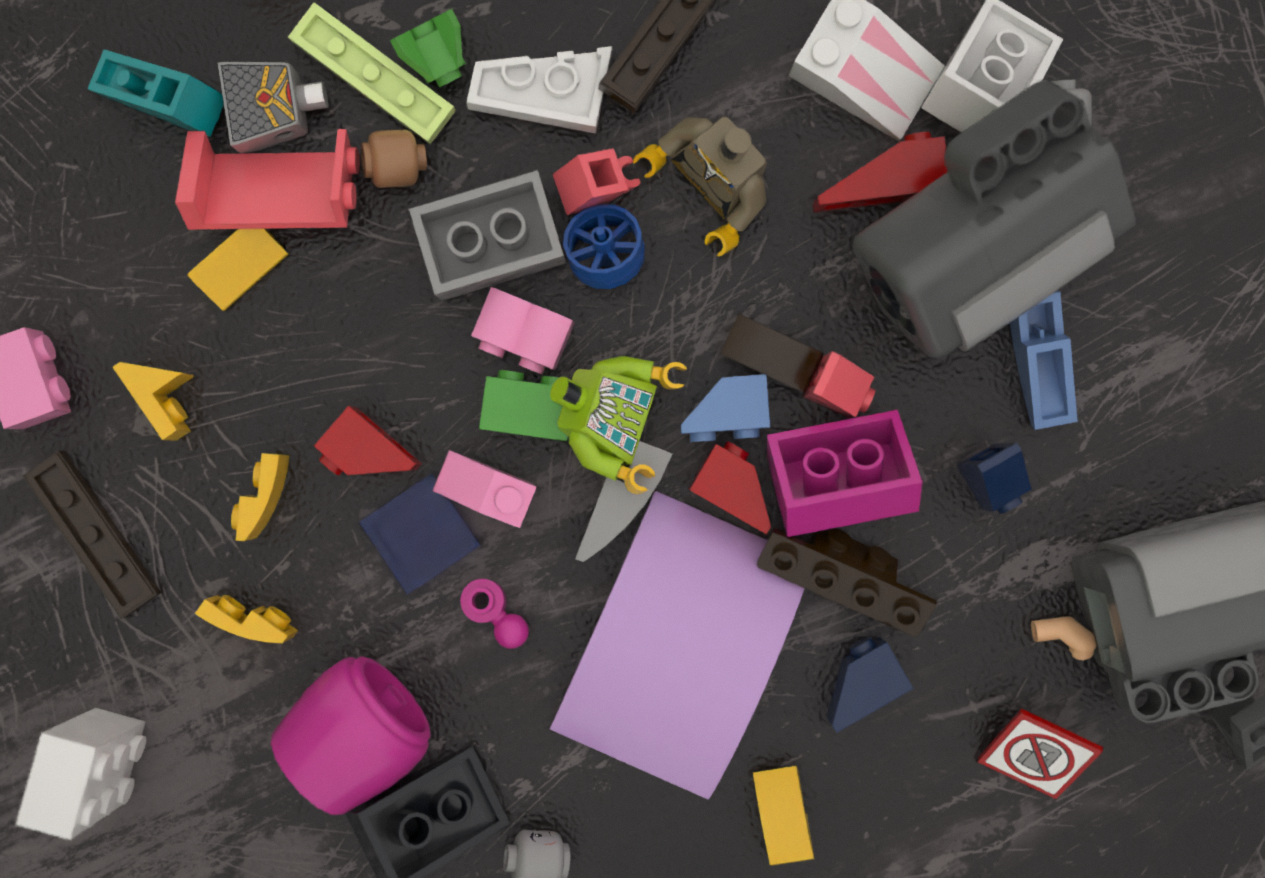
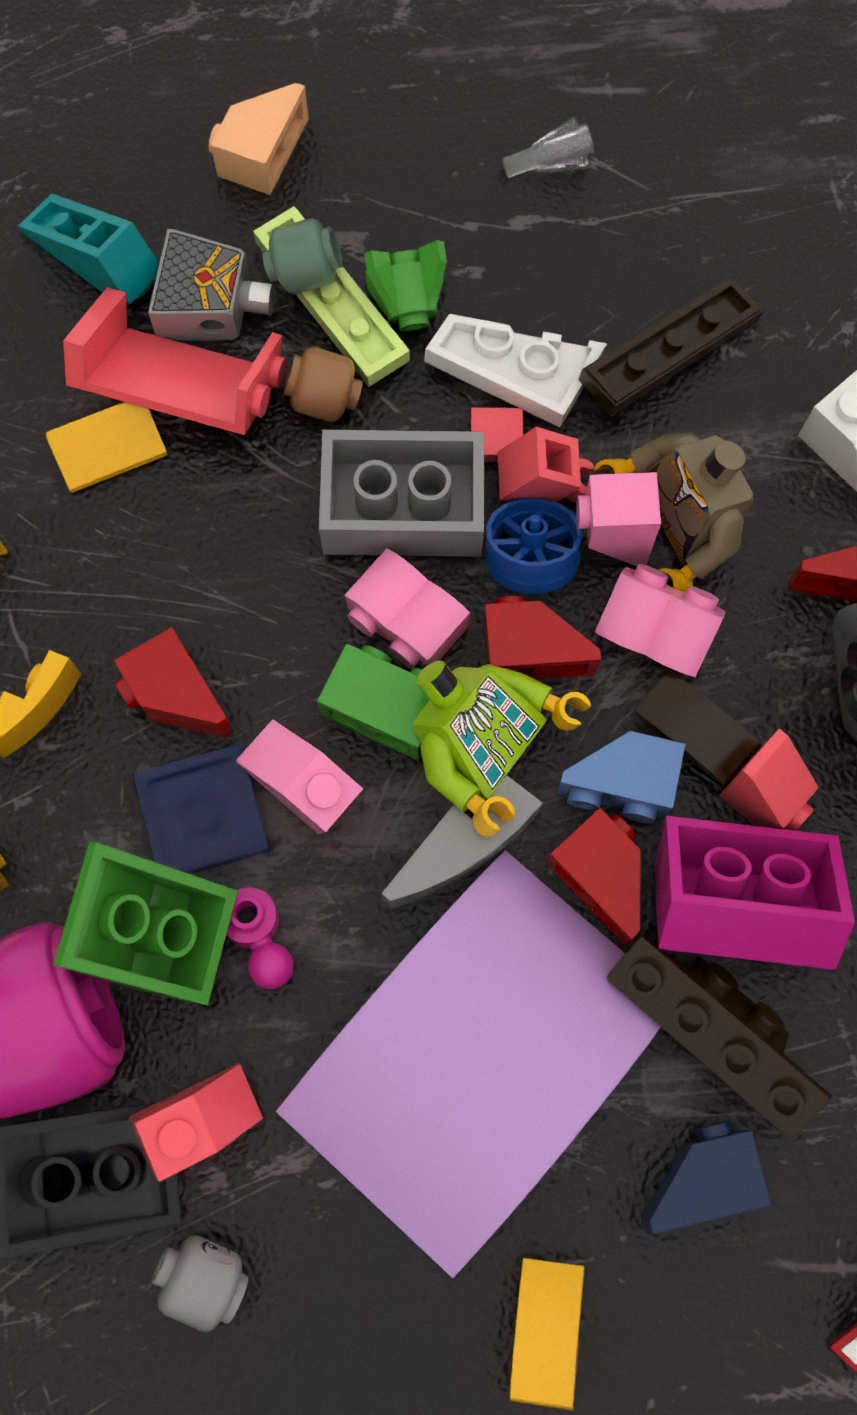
camera: 15 degrees right, 15 degrees down
none -> bright green slope [53,842,238,1006]
none -> coral slope [129,1063,263,1182]
none -> sand green head [262,218,343,295]
none -> coral tile [471,407,523,463]
none -> red slope [483,596,601,680]
none -> bright pink slope [576,472,661,566]
none -> bright pink brick [595,564,726,677]

